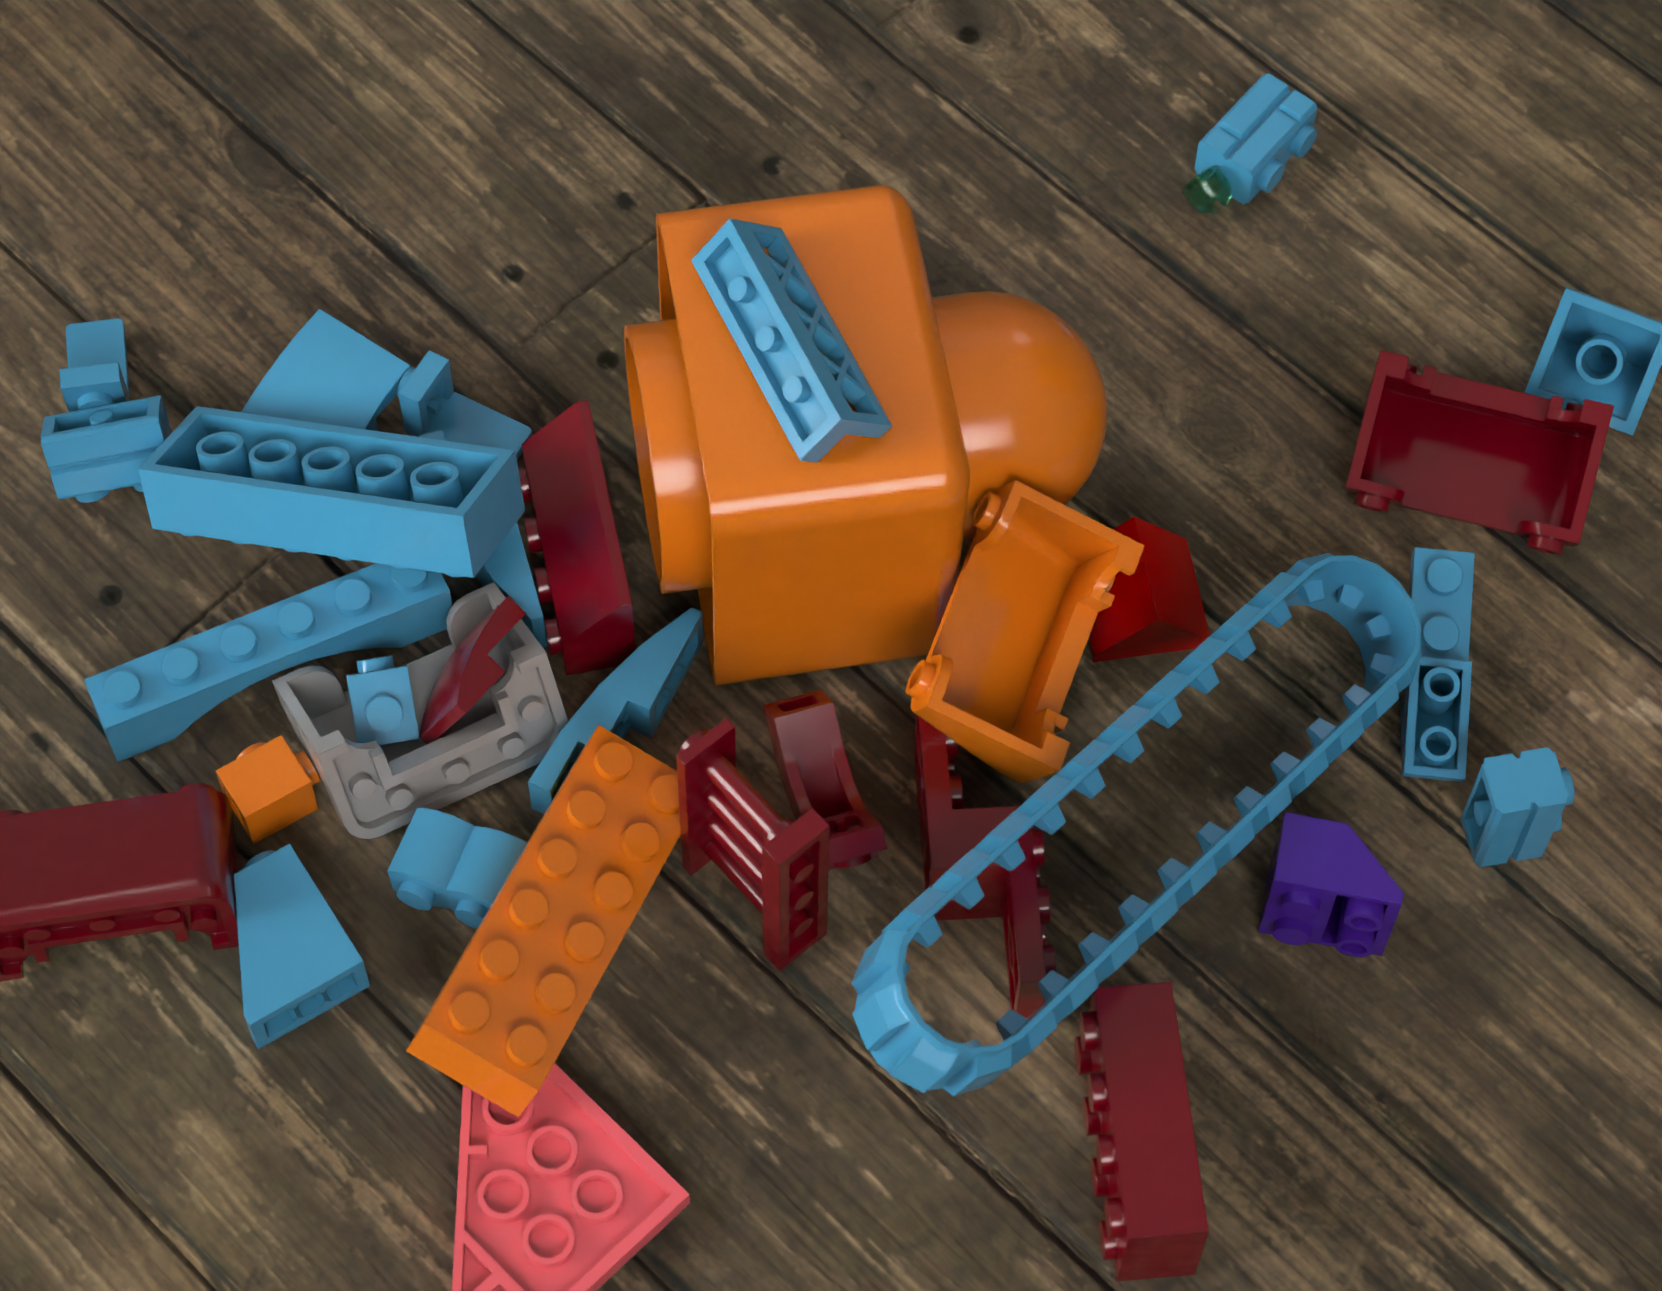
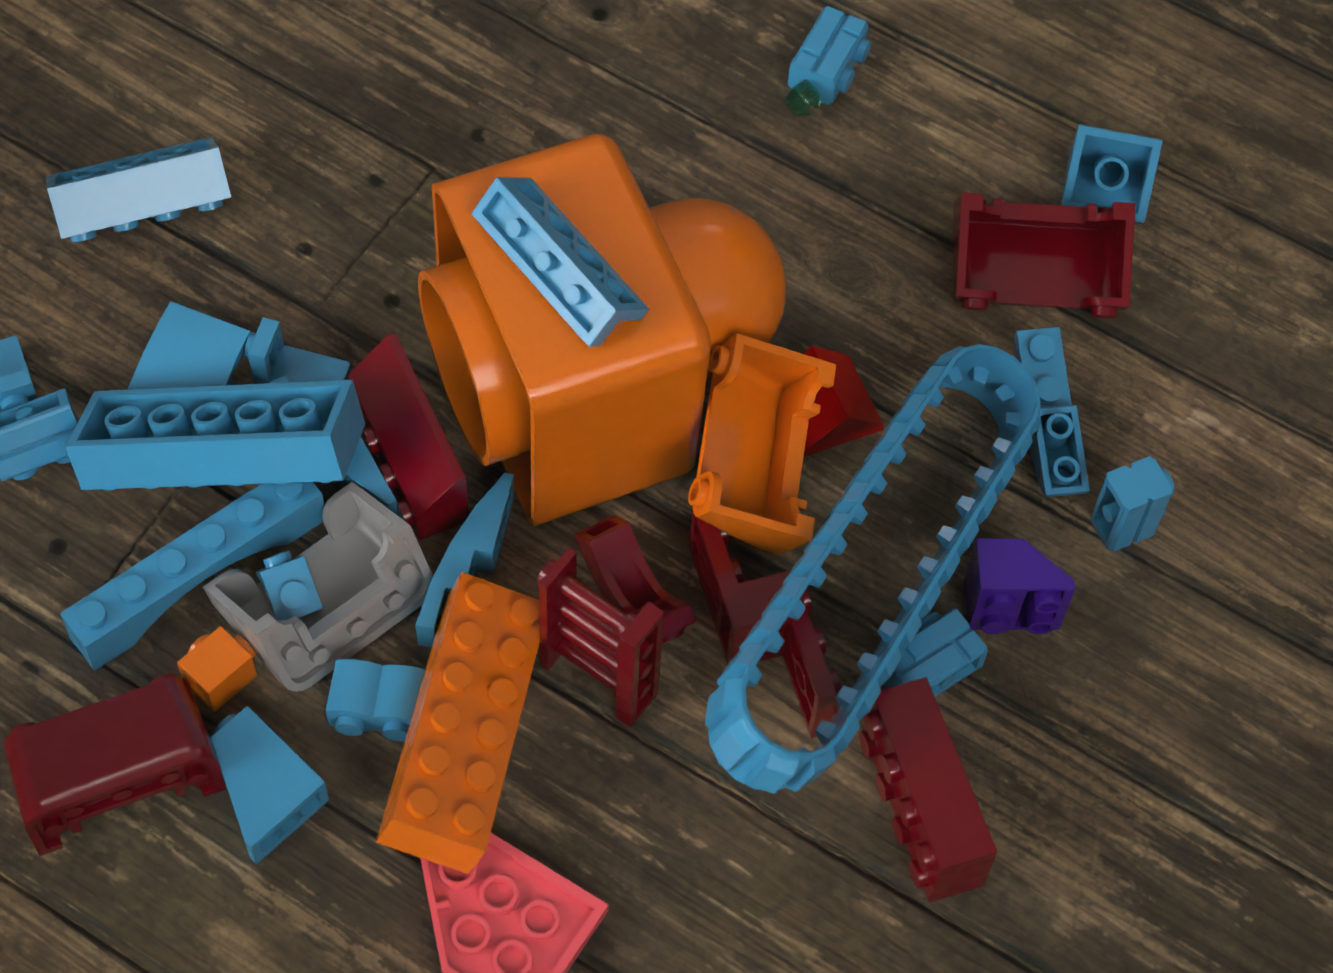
camera: 15 degrees left, 0 degrees up
dark red slope [419,596,526,745] -> none
none -> slope [46,137,231,242]
none -> dark azure brick [884,608,988,697]

